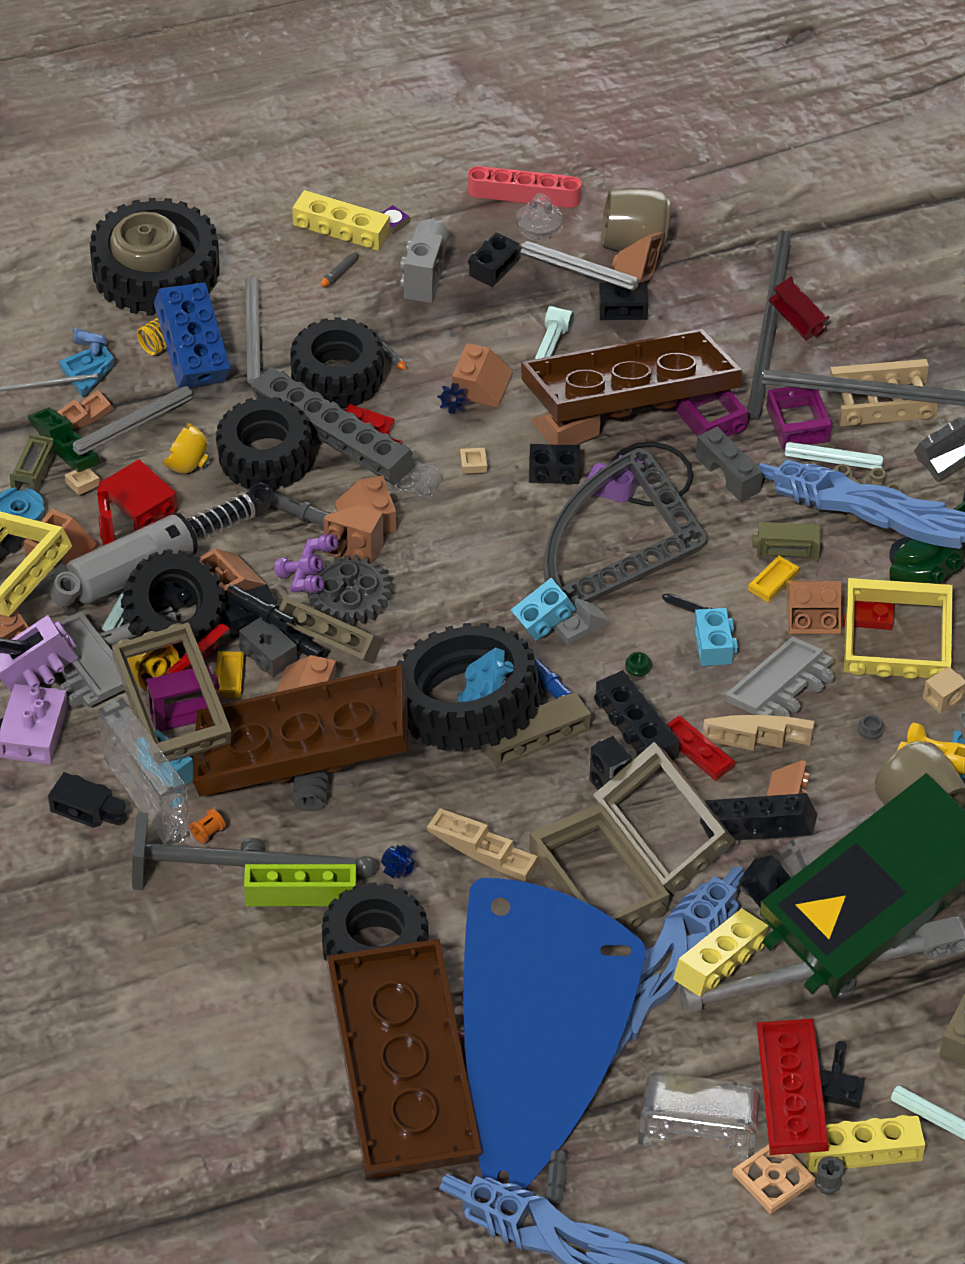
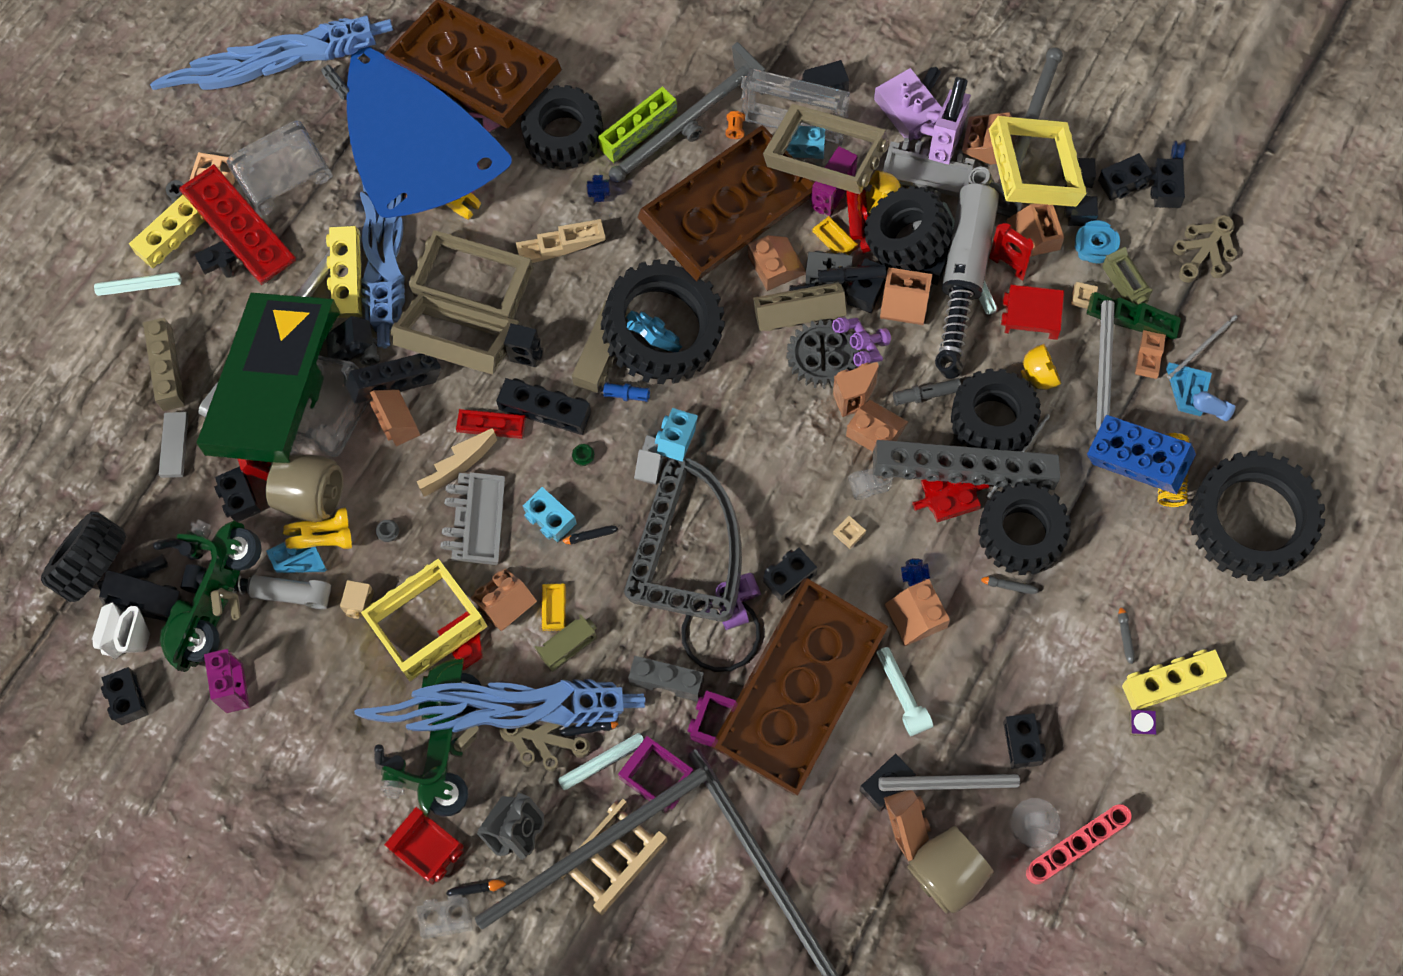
camera: 145 degrees right, 20 degrees up
dark tan piece [110,212,181,272] -> none
light grey axle [245,277,260,385] -> none
light grey brick [400,219,449,303] -> none
dark red window [768,276,829,341] -> none

